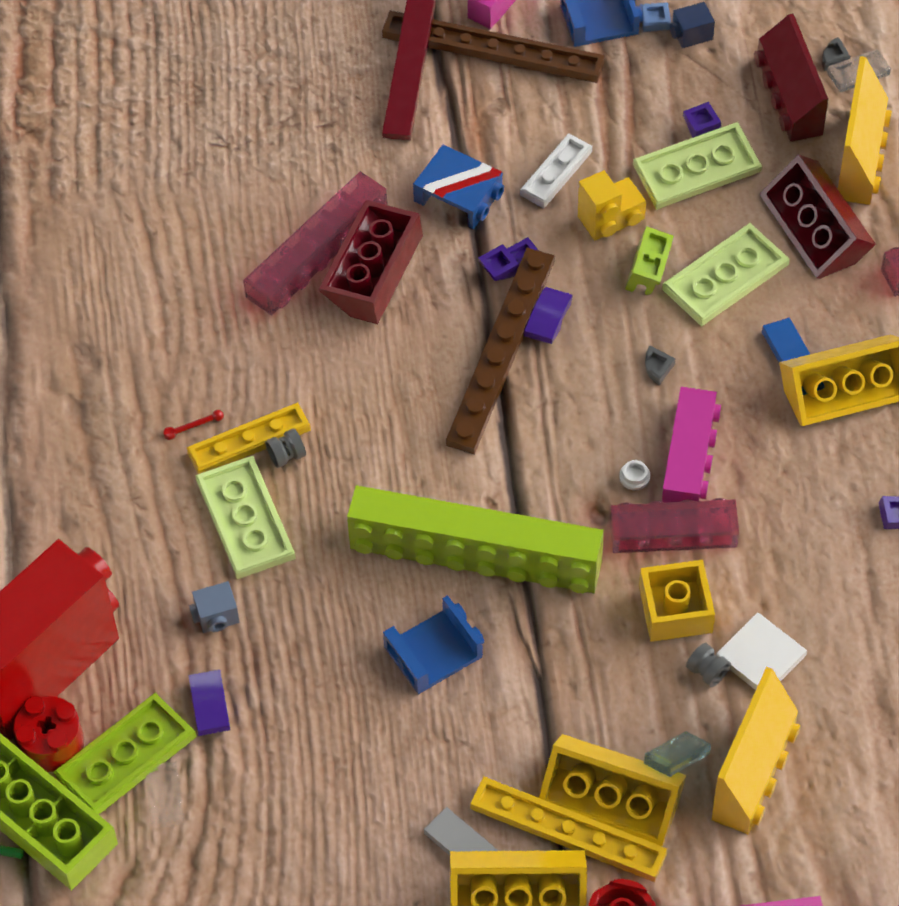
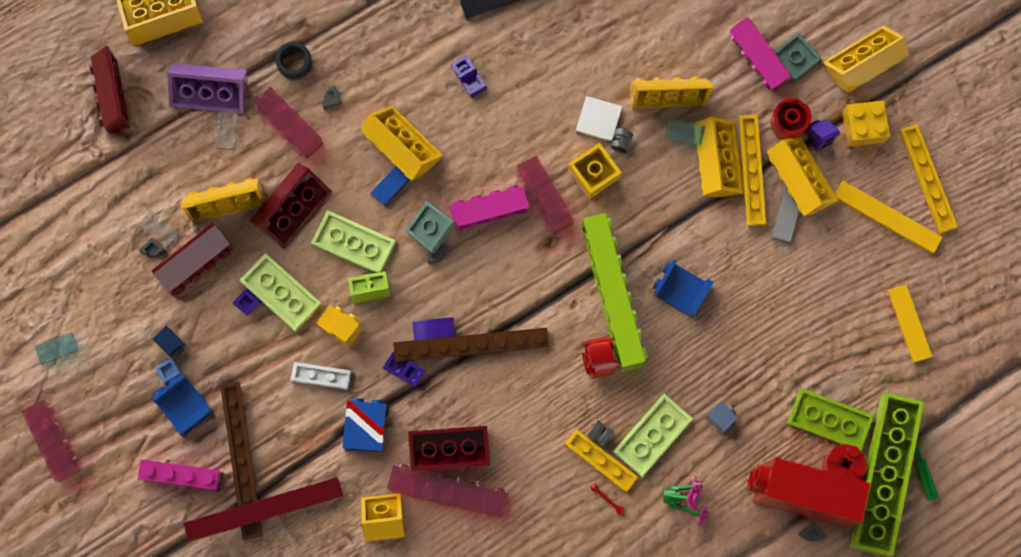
camera: 120 degrees left, 20 degrees up
dark purple slope [189,670,231,736] -> none
white plate [619,460,650,490] -> none
none -> yellow slope [361,493,405,542]
none -> sand green tile [405,200,456,254]
none -> red brick [581,337,619,380]
none -> plant [663,476,709,526]

